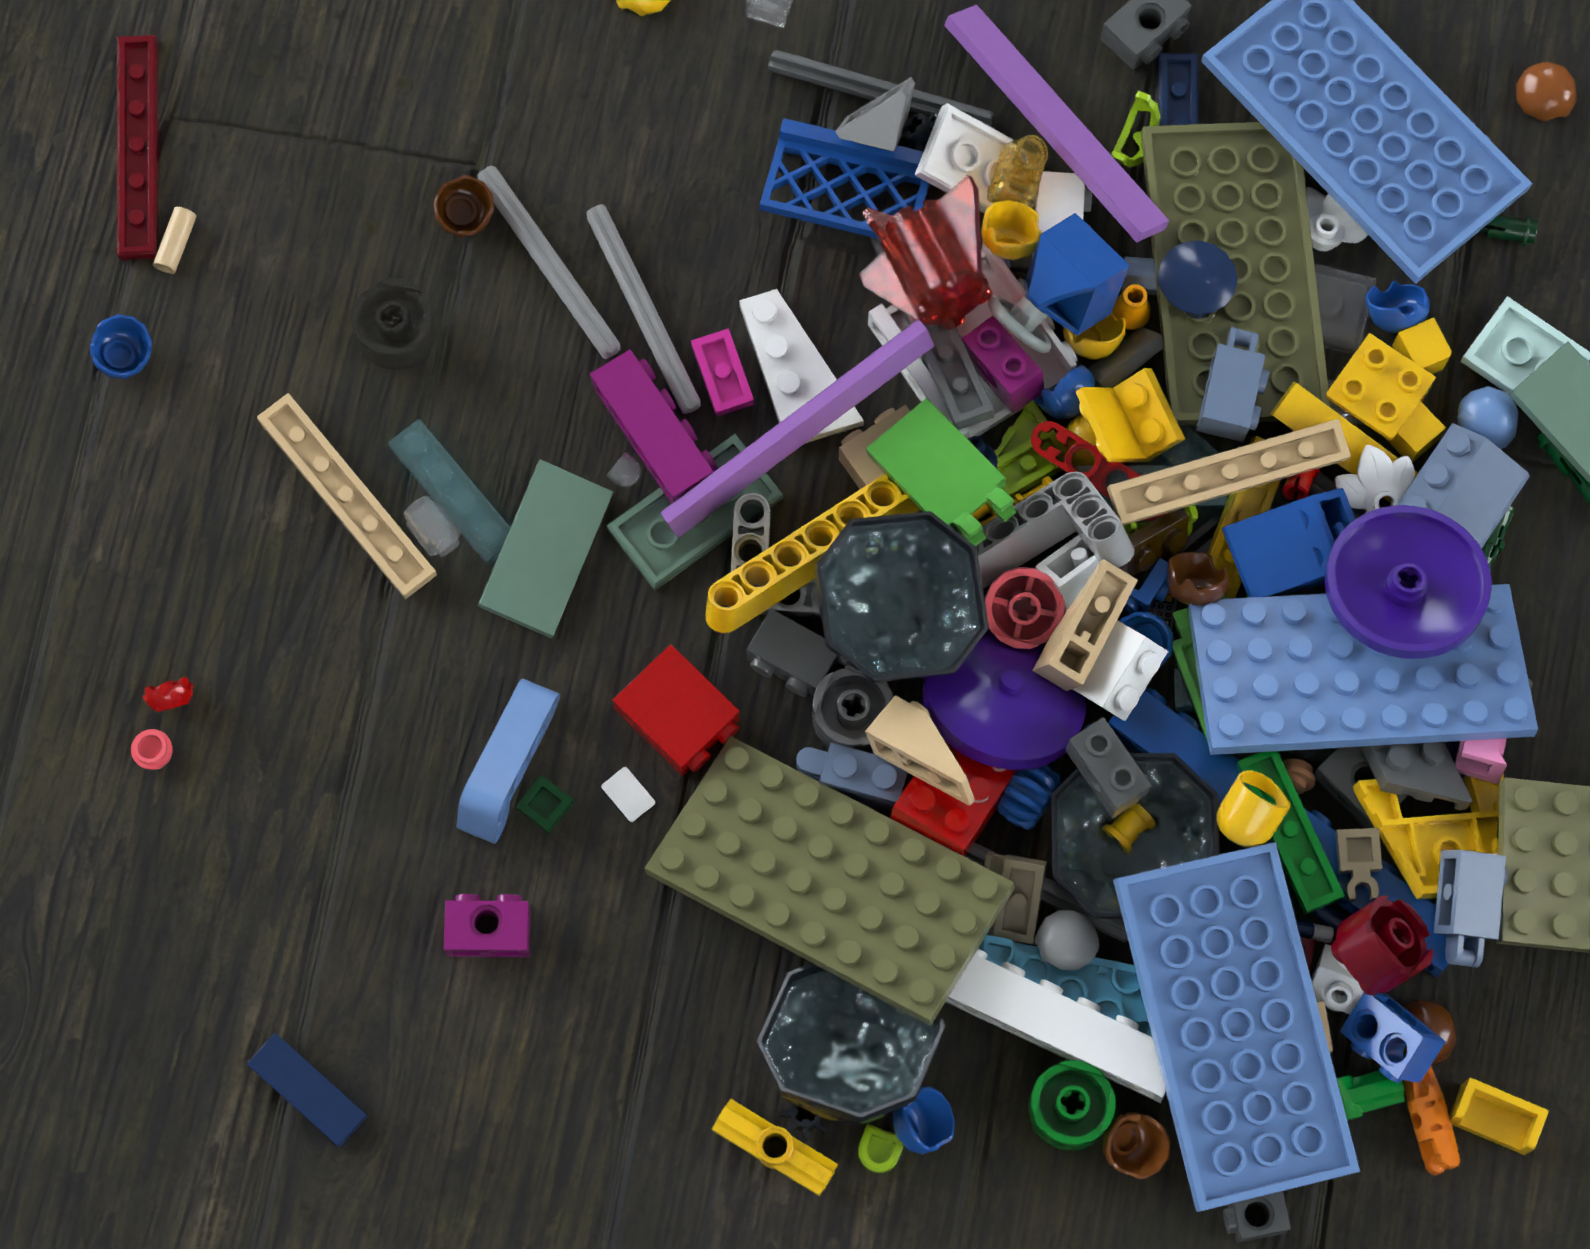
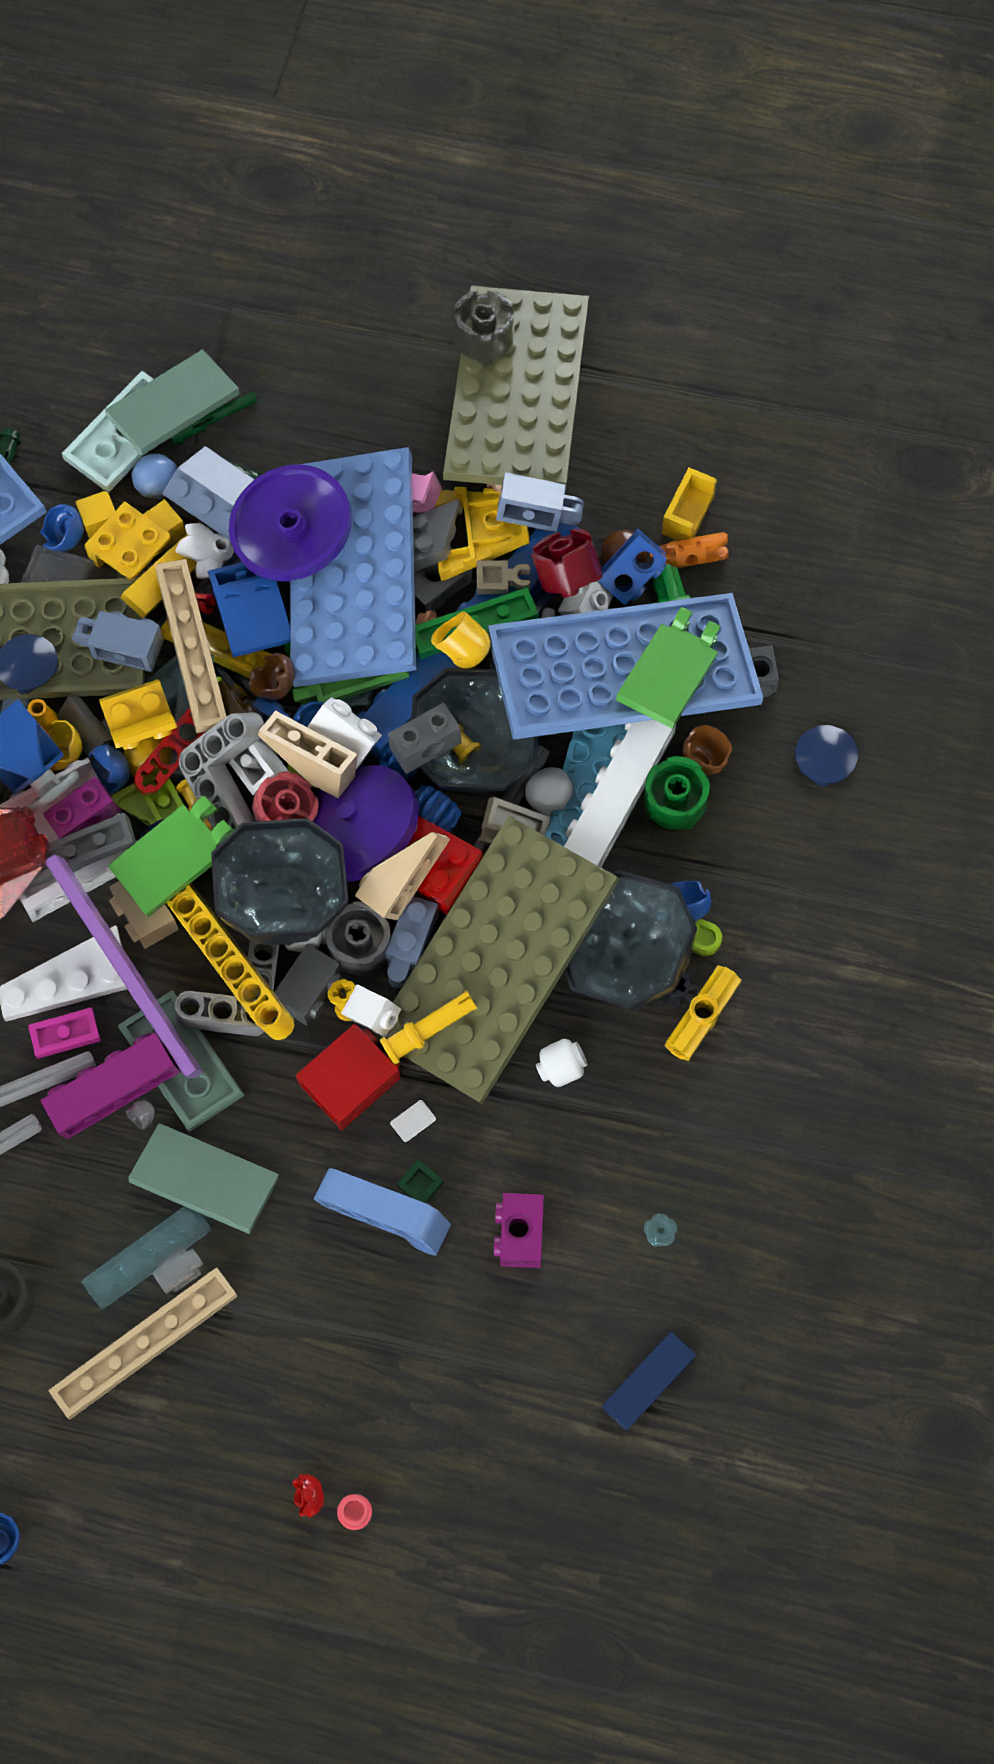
camera: 85 degrees left, 5 degrees down
none -> yellow bush [327,979,356,1022]
none -> white brick [341,985,401,1038]
none -> yellow pin [380,990,478,1065]
none -> white head [536,1039,587,1087]
none -> bright green tile [616,606,721,729]
none -> clear light blue plate [644,1214,677,1247]

